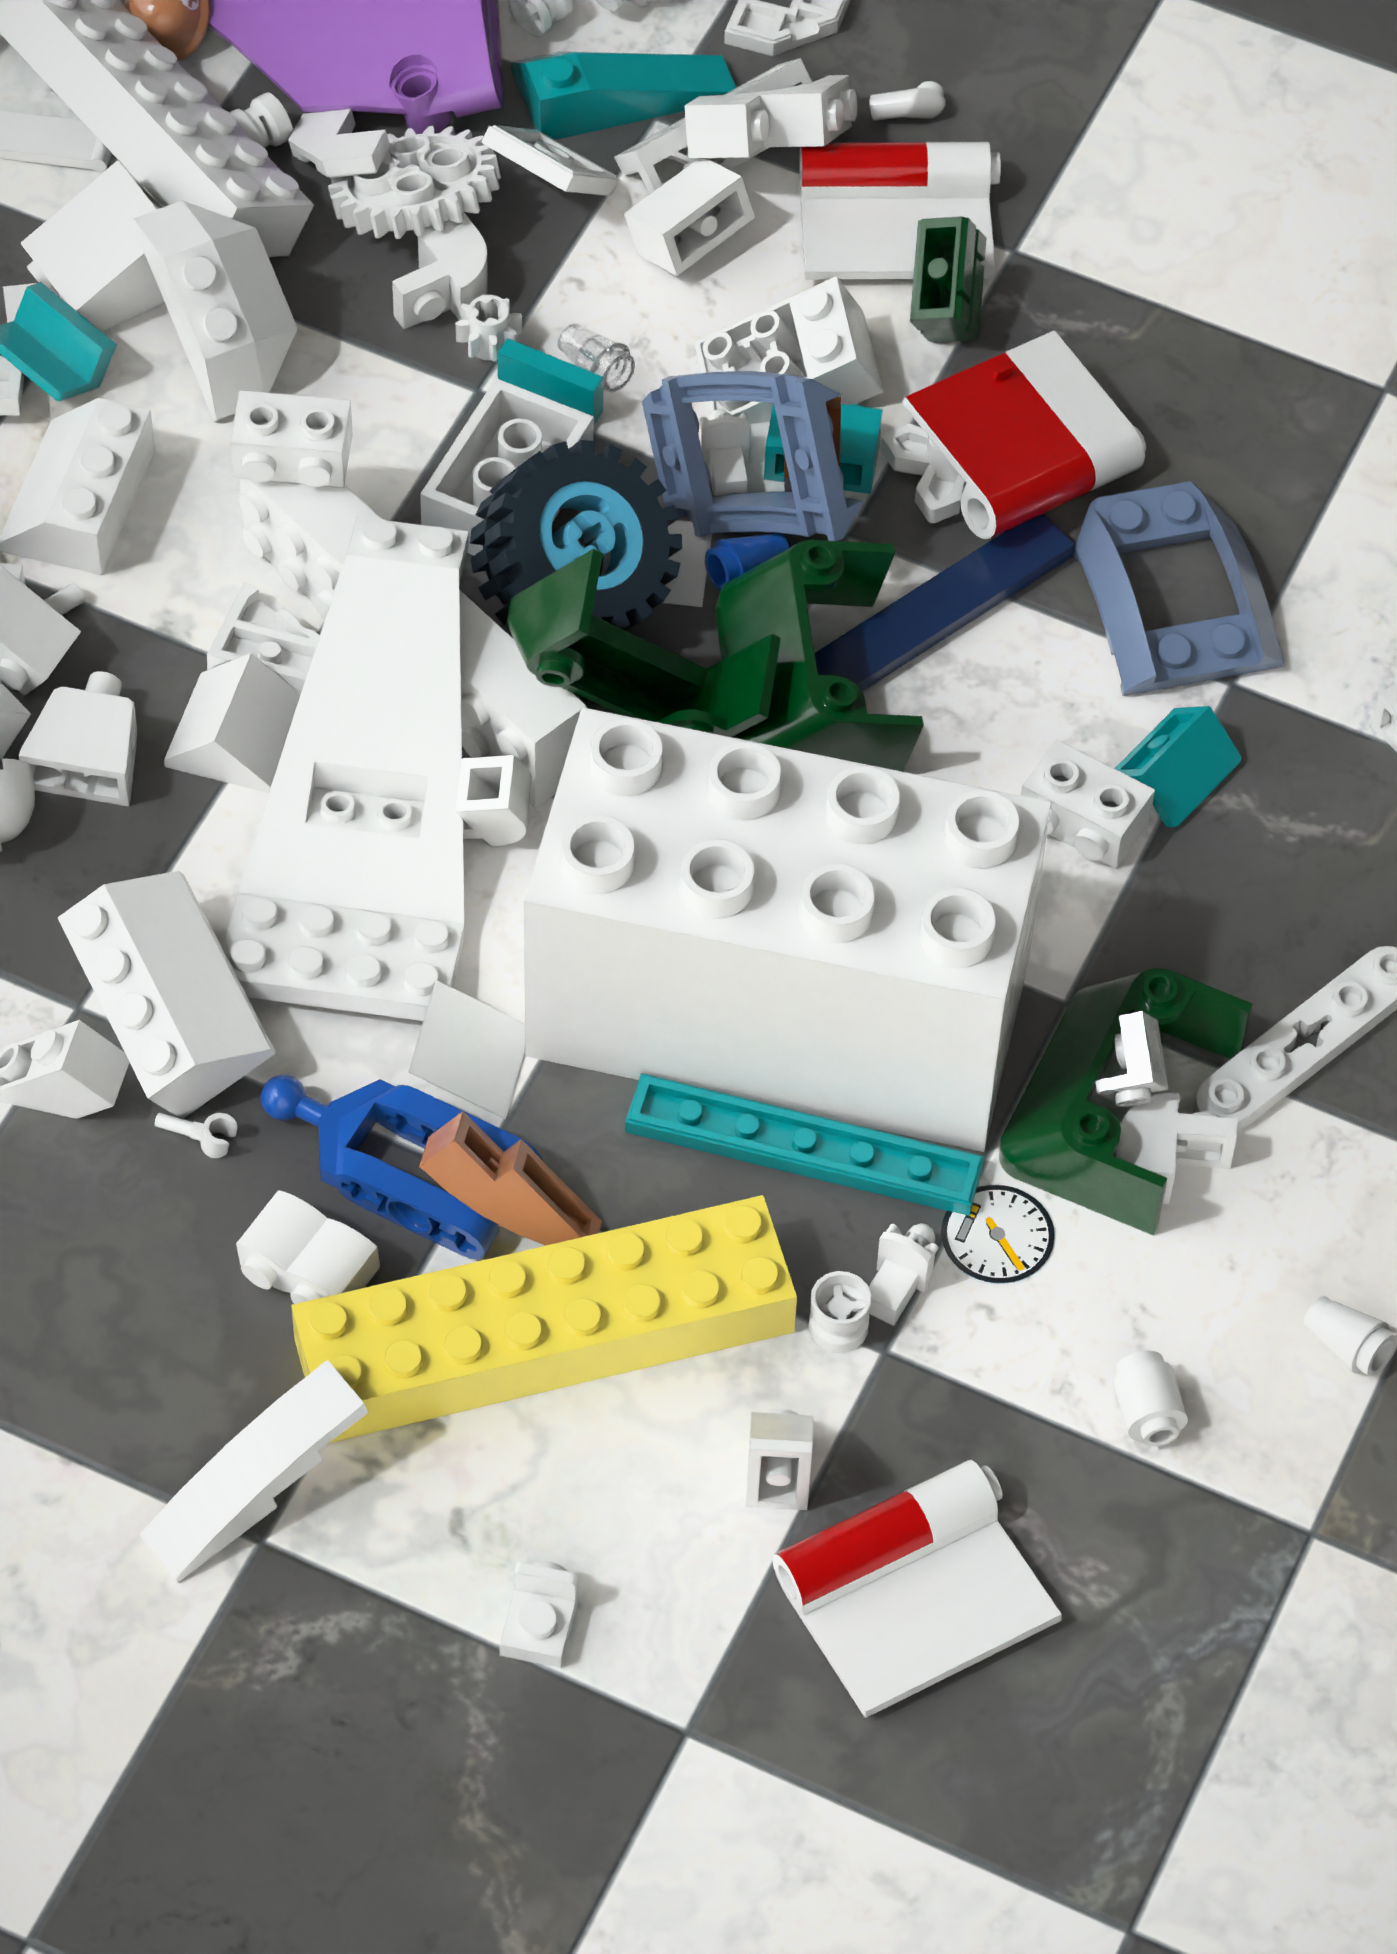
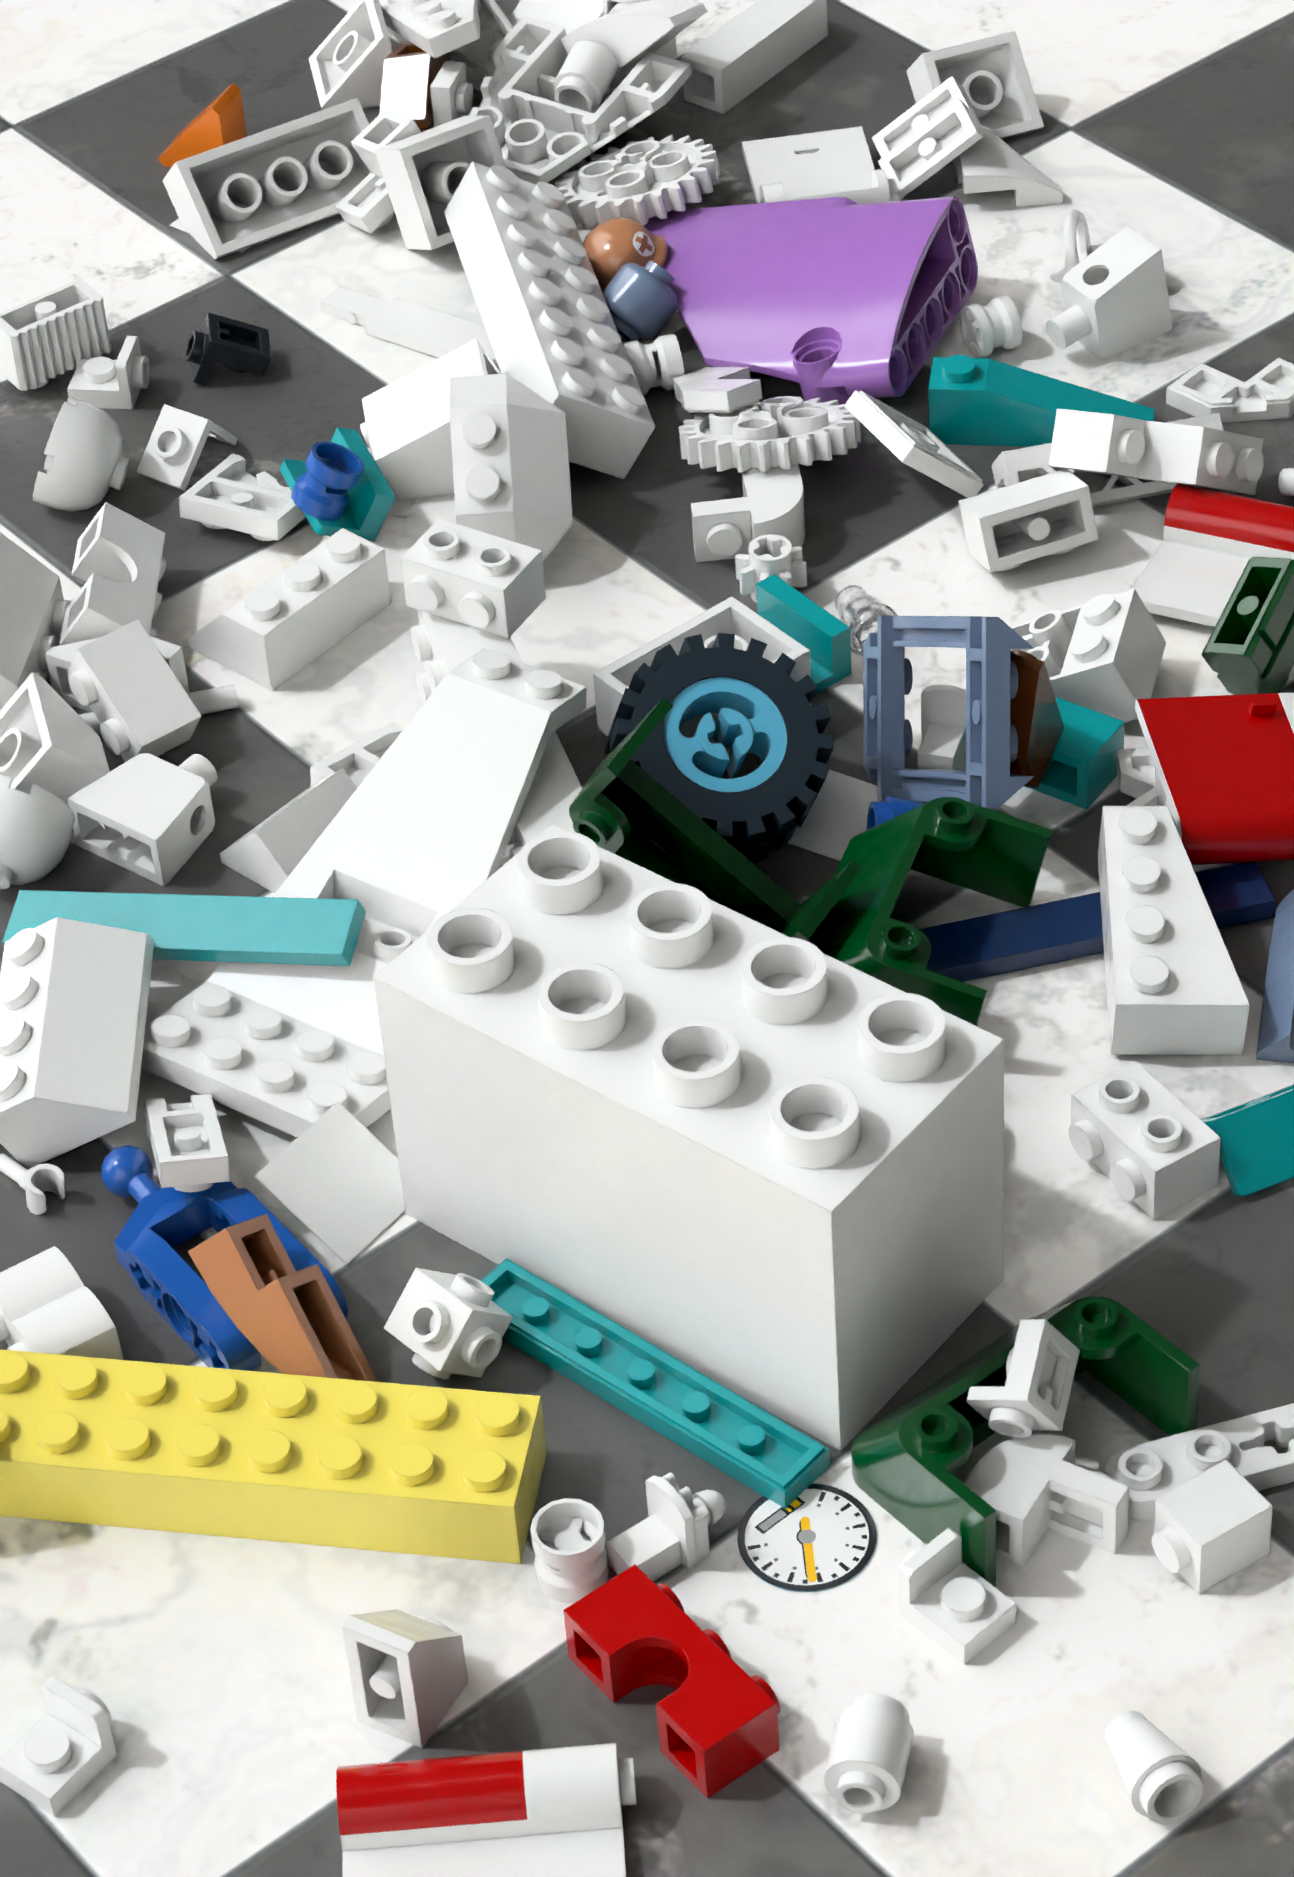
camera: 30 degrees right, 15 degrees down
none -> tile [2,890,366,966]
none -> white plate [144,1094,230,1192]
none -> blue wheel [291,441,364,521]
none -> white brick [384,1268,513,1380]
none -> red arch [563,1564,780,1799]
none -> sand blue head [602,260,679,341]
none -> white bracket [899,1528,1016,1665]
none -> white wedge [1098,806,1250,1055]
none -> white brick [1152,1459,1273,1594]

